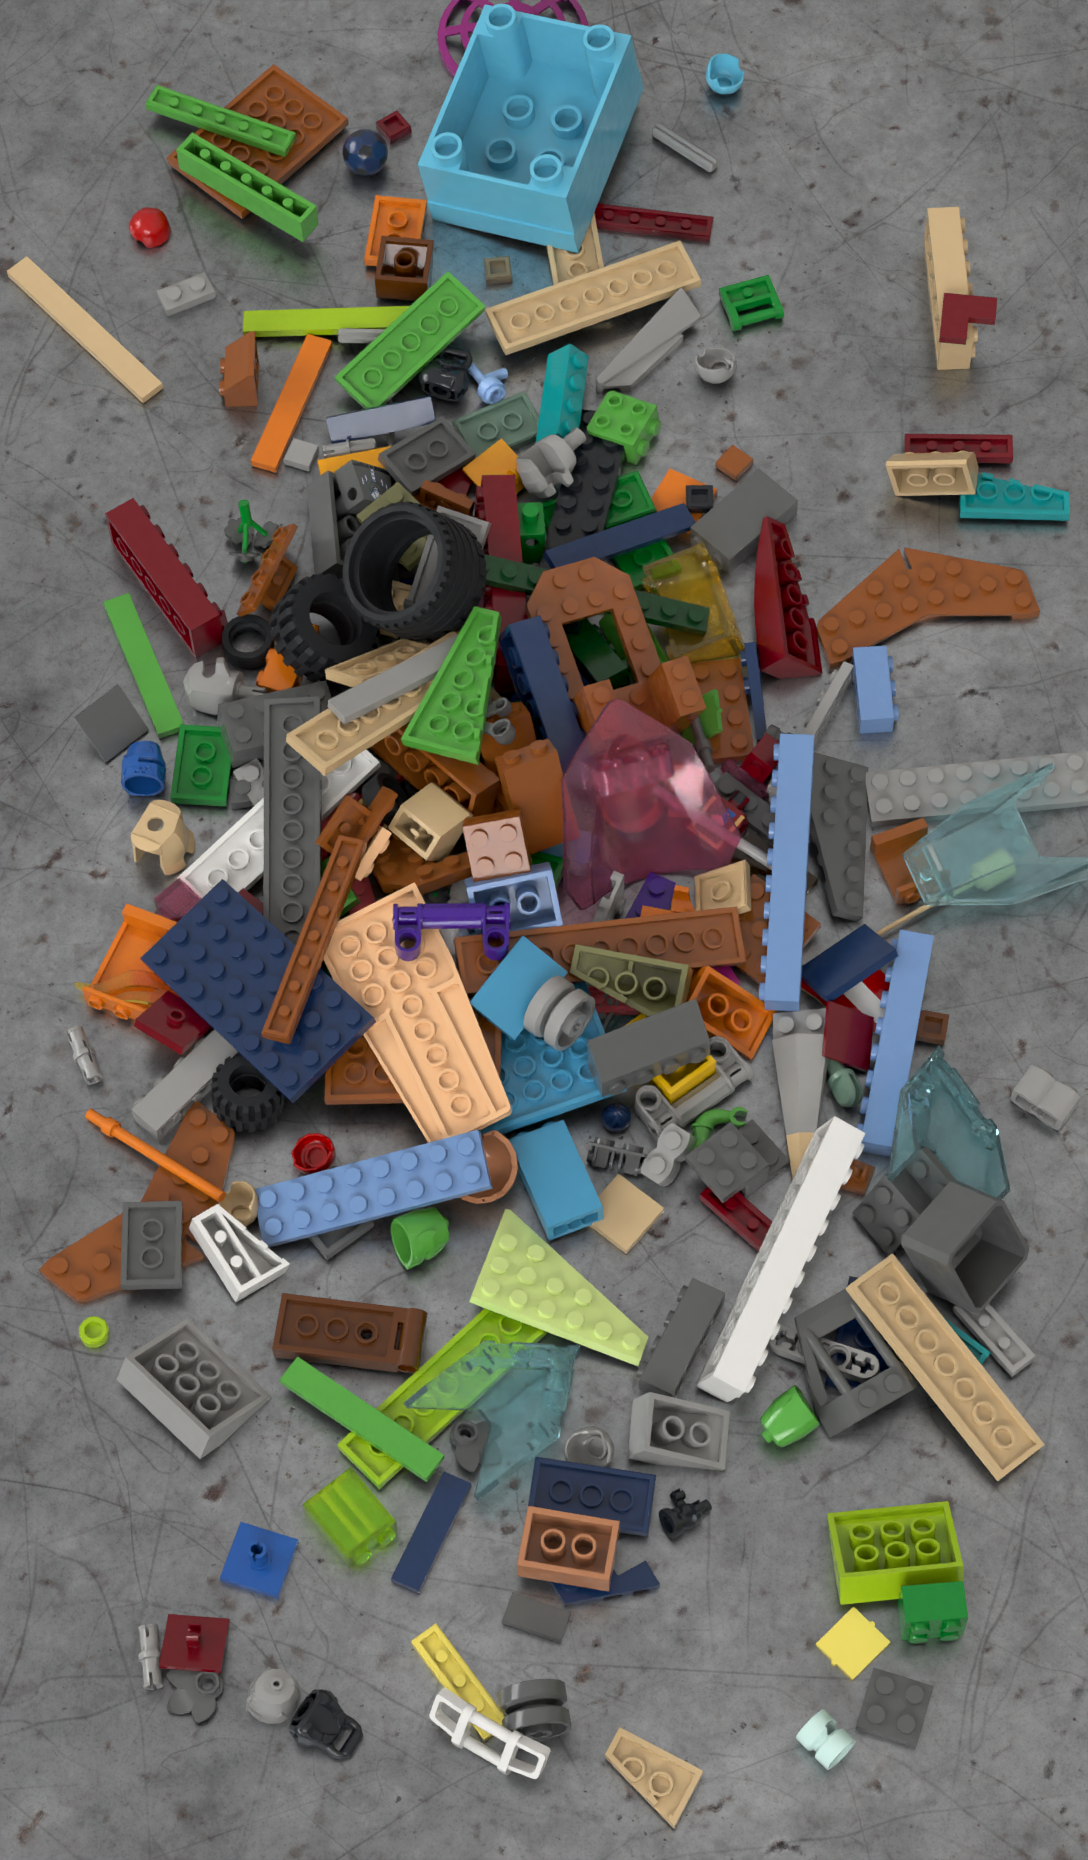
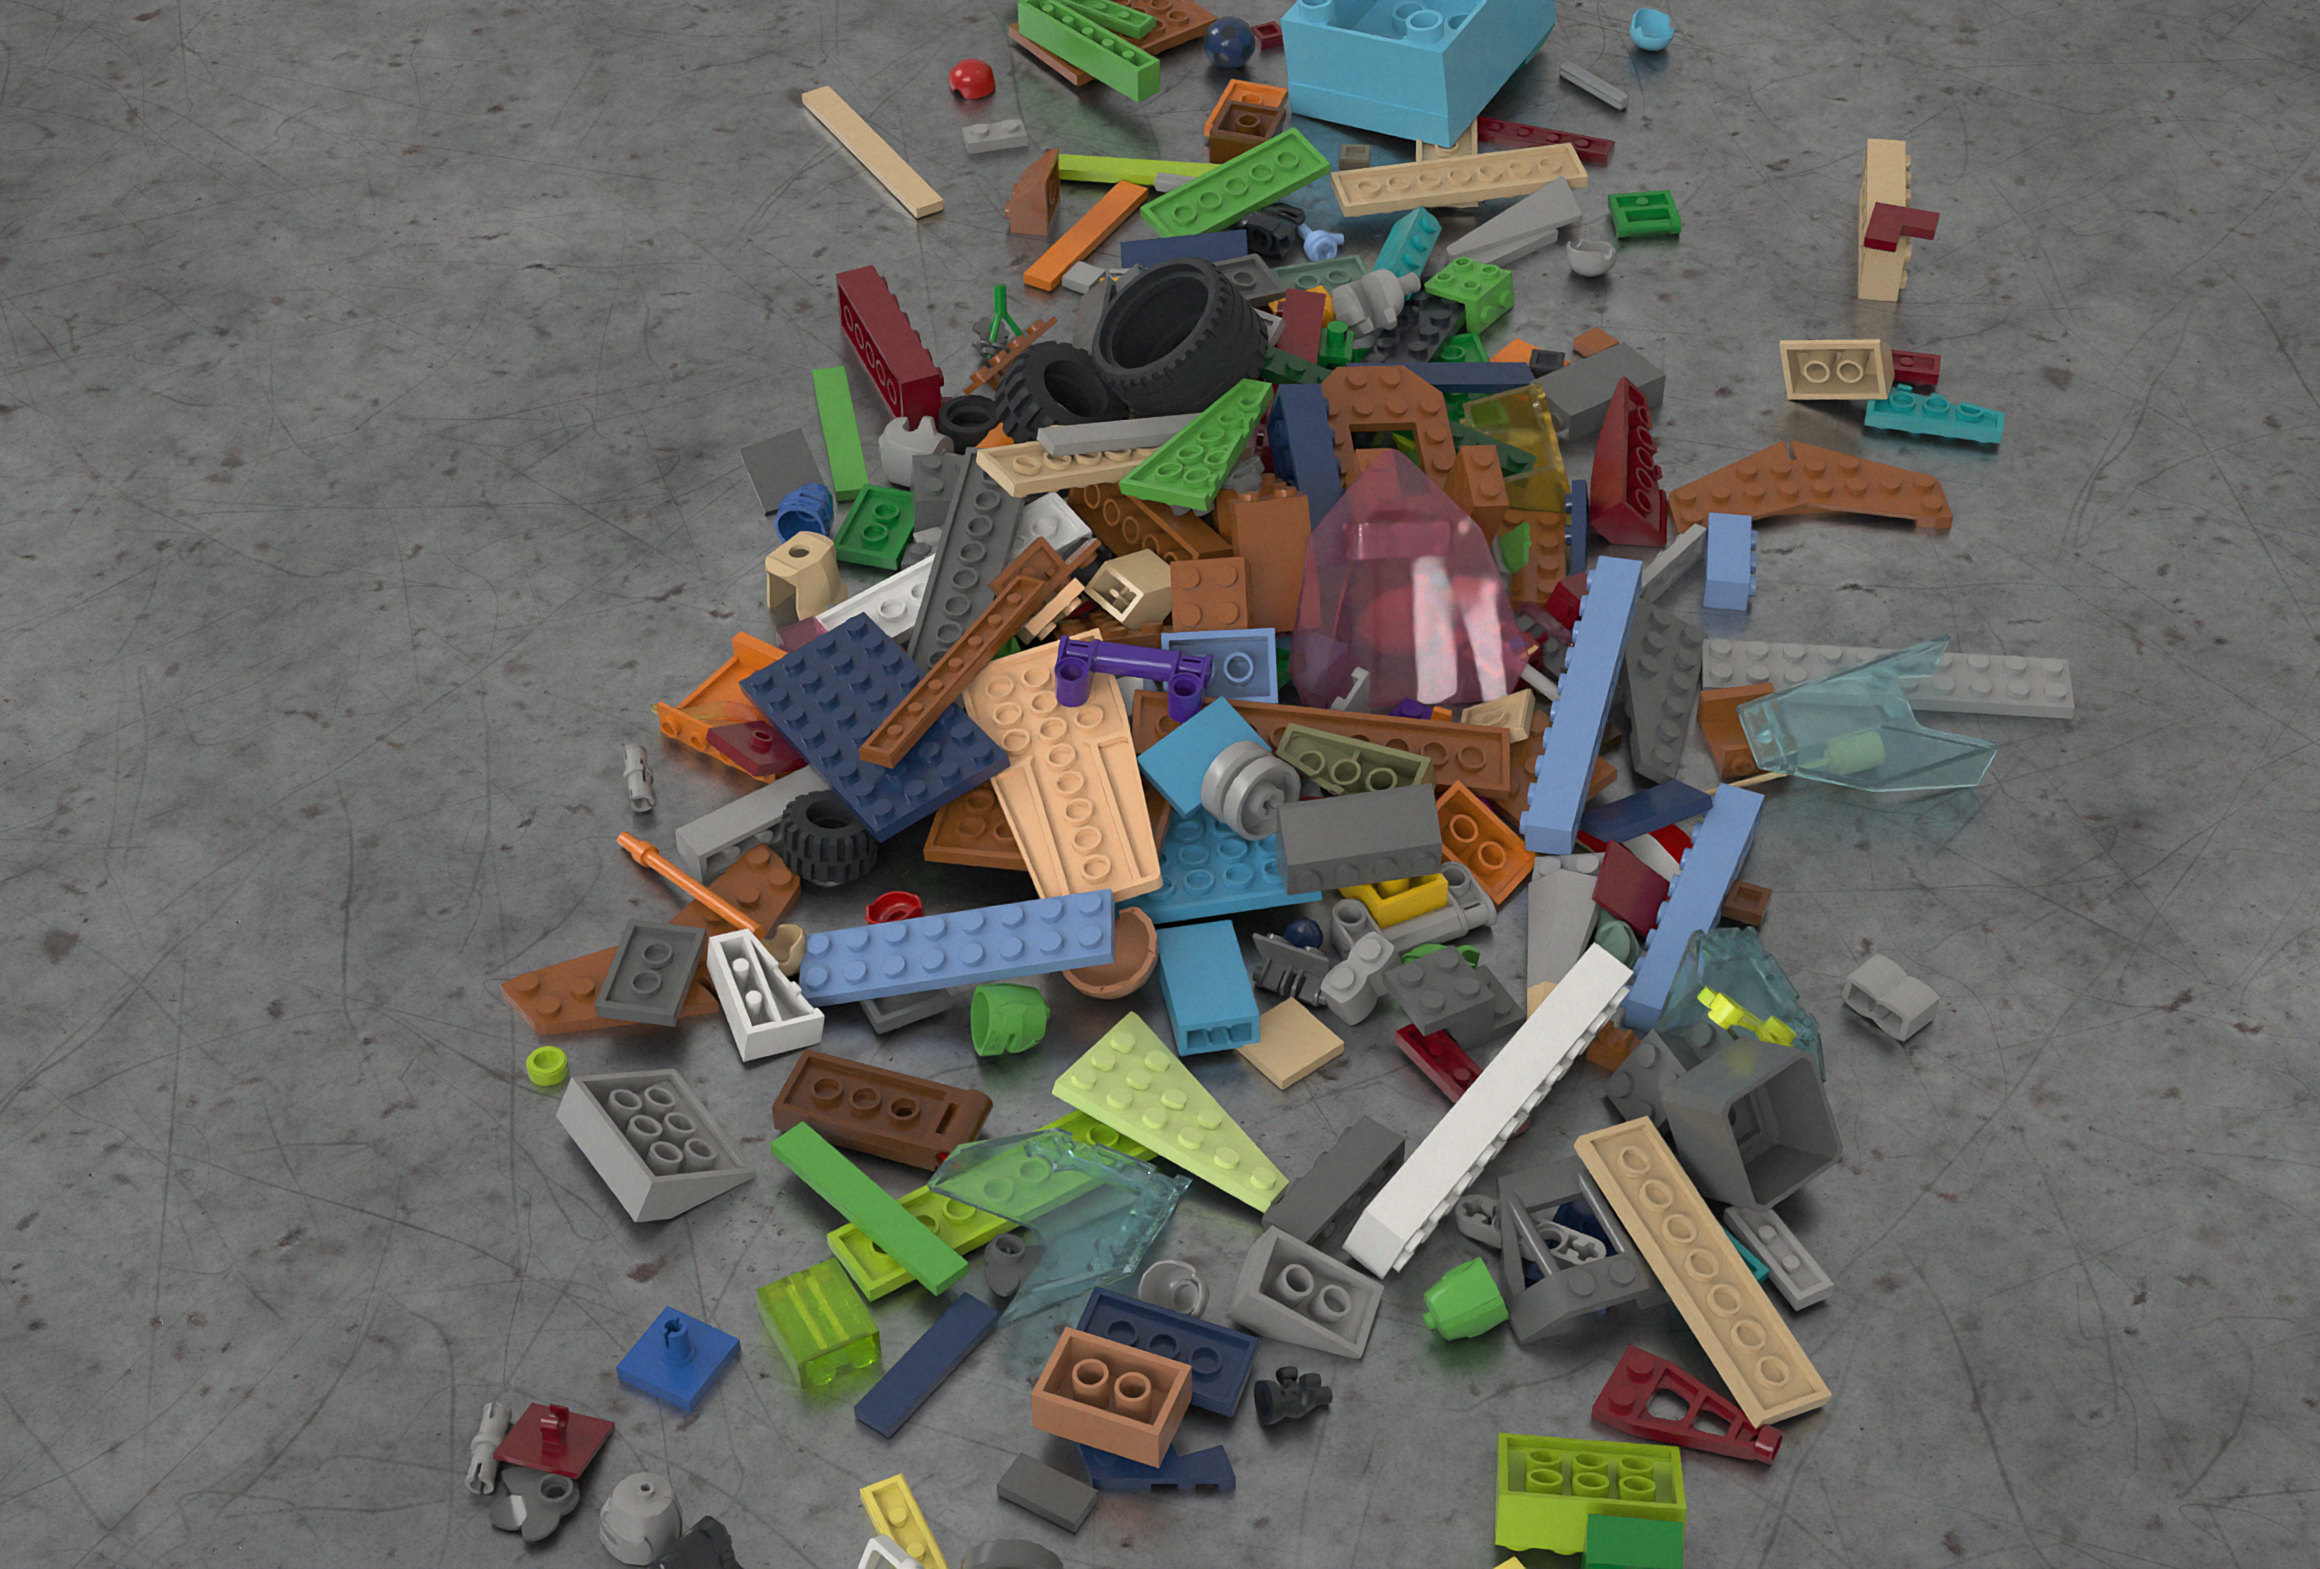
camera: 10 degrees right, 20 degrees down
none -> dark red plate [1591,1344,1784,1465]
none -> neon yellow plant [1697,986,1797,1048]

